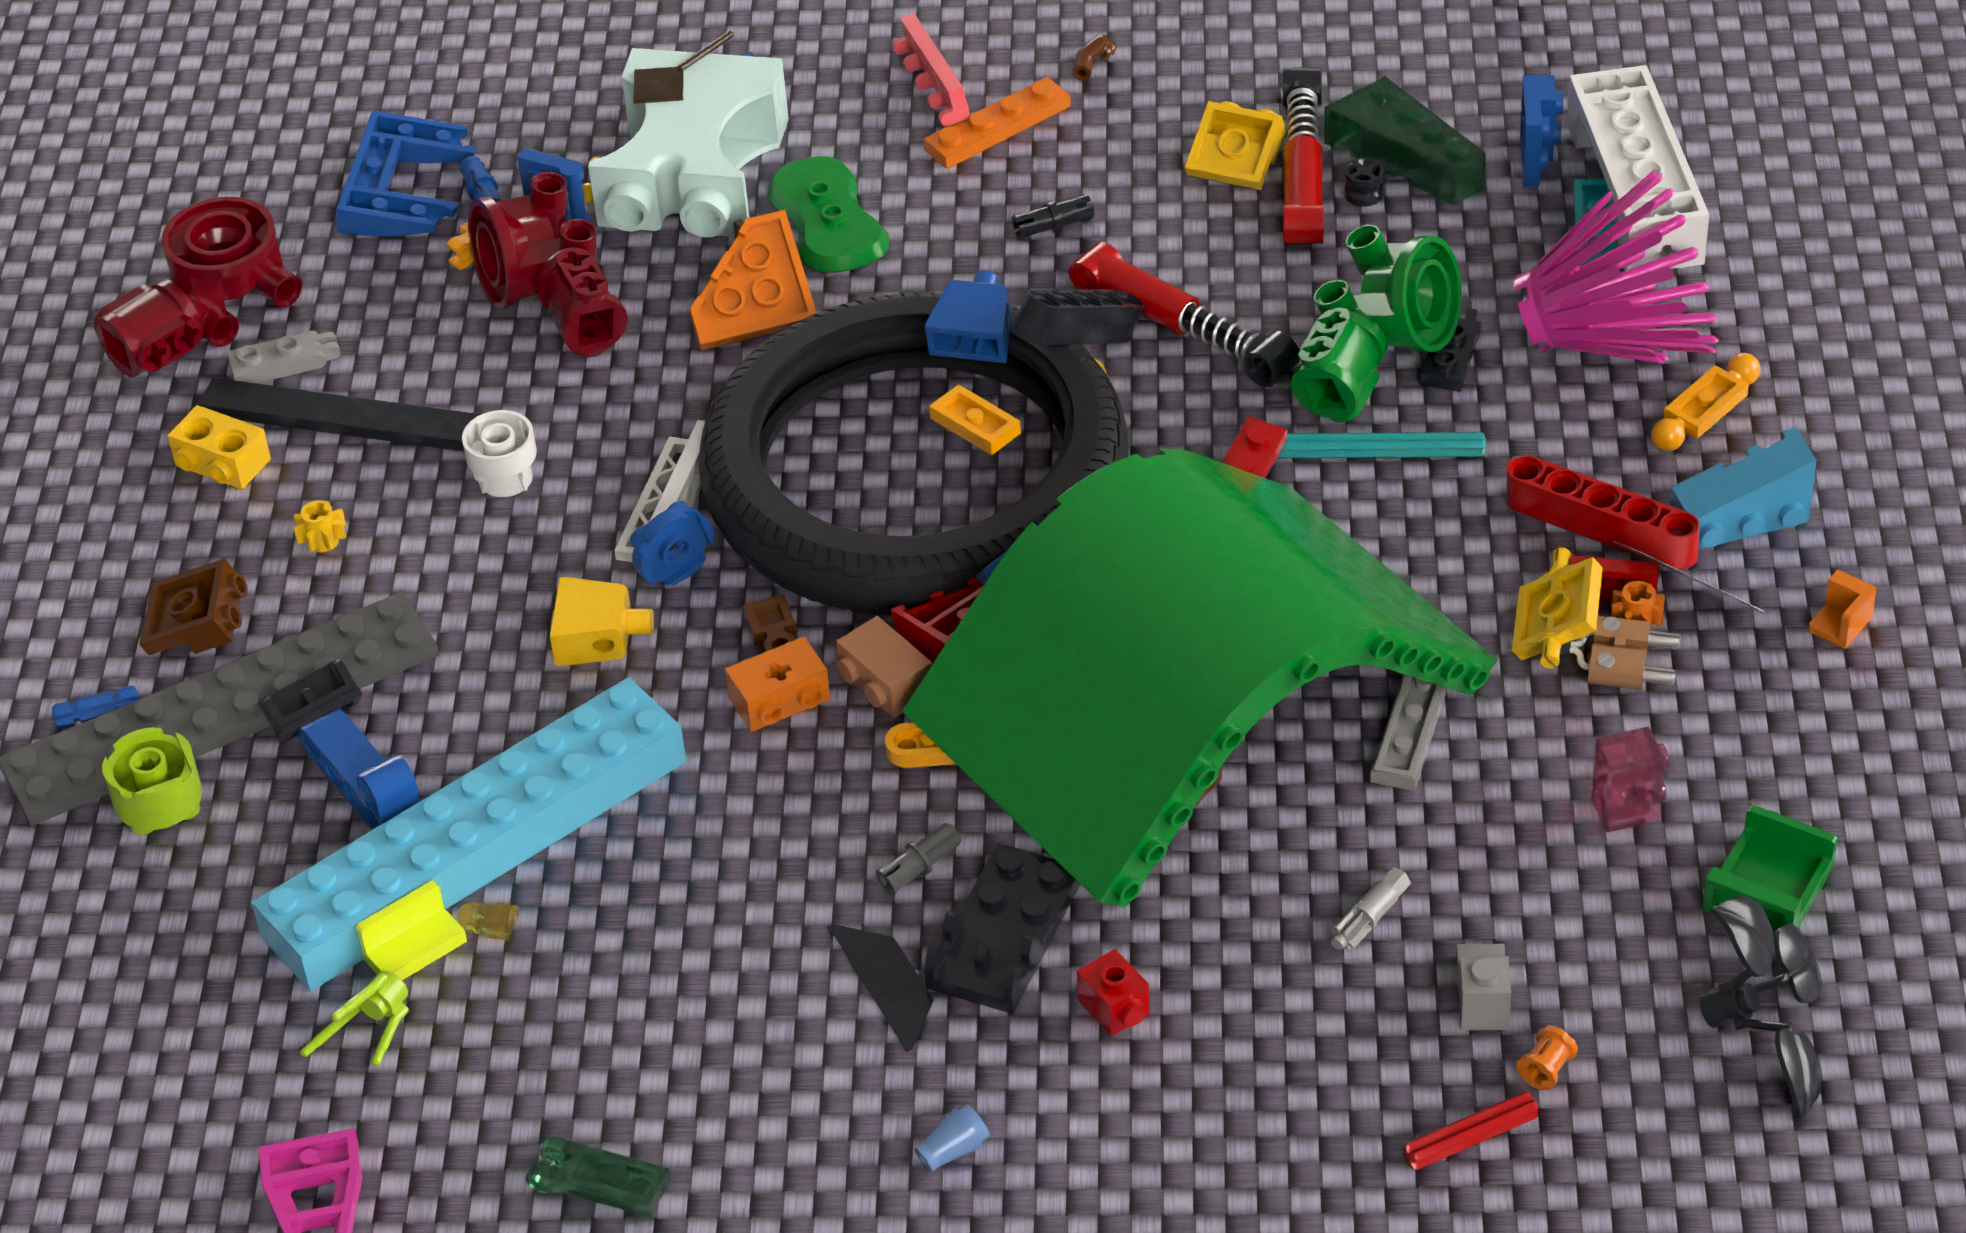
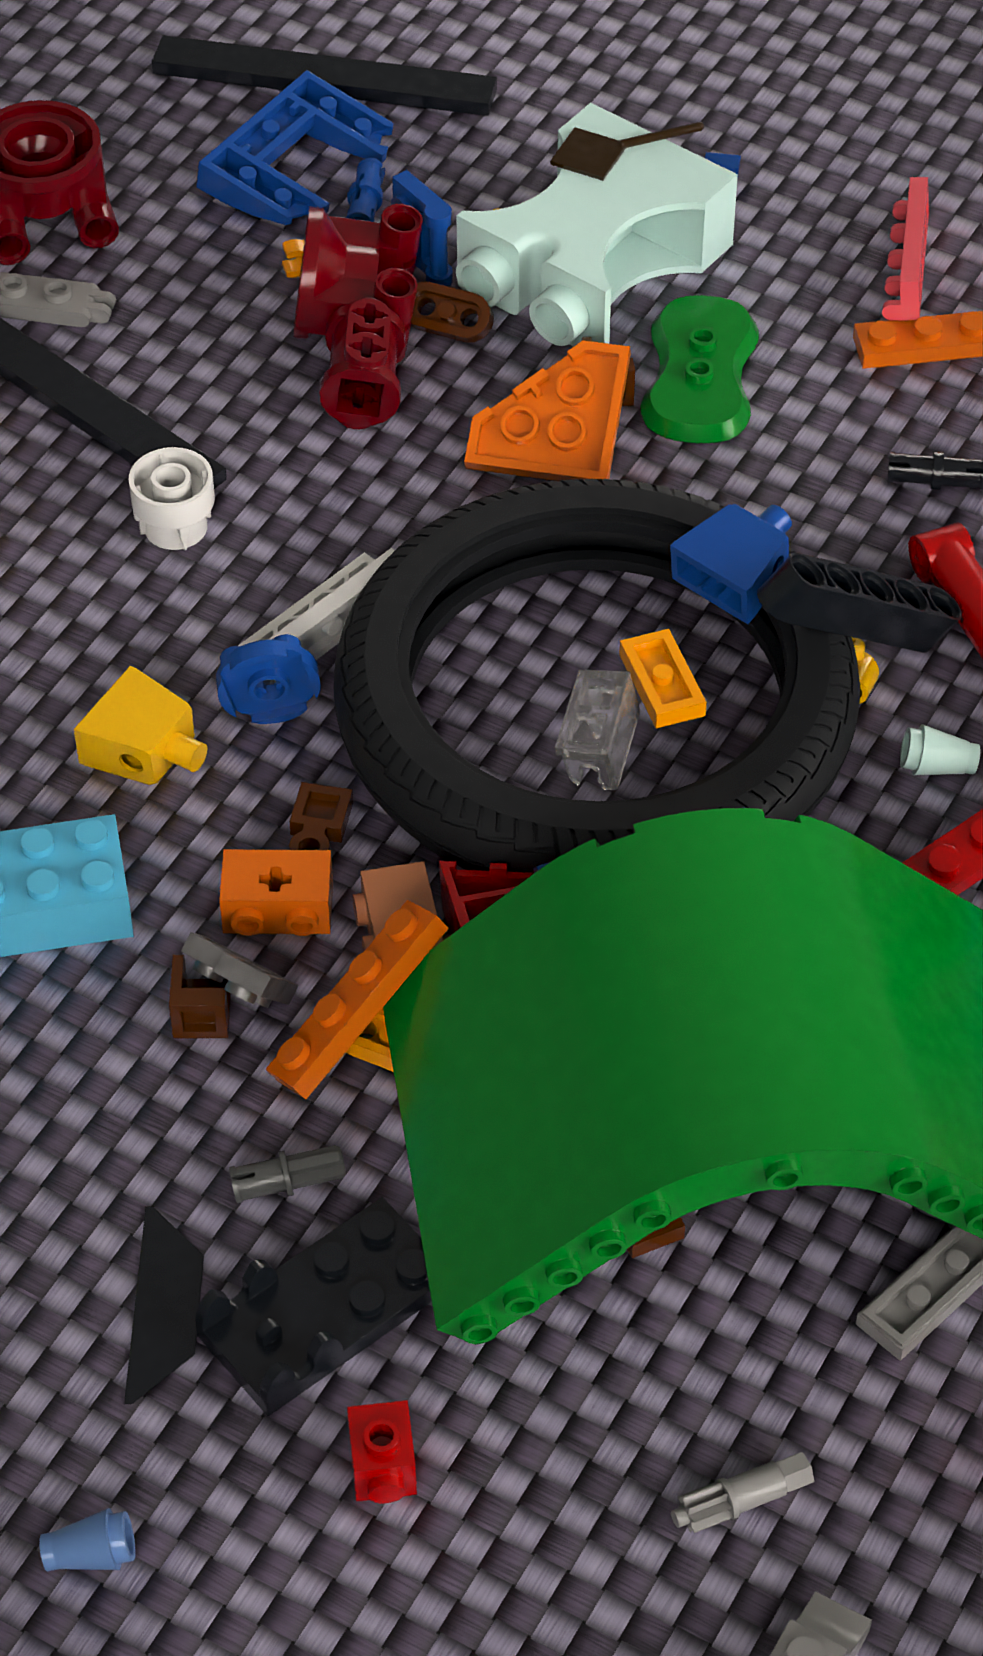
camera: 25 degrees right, 5 degrees up
none -> black tile [152,35,497,116]
none -> reddish brown panel [169,955,231,1038]
none -> flat silver plate [181,932,299,1008]
none -> orange plate [265,900,449,1100]
none -> reddish brown plate [411,281,494,343]
none -> clear hinge [555,670,640,790]
none -> light aqua cone [900,724,980,775]

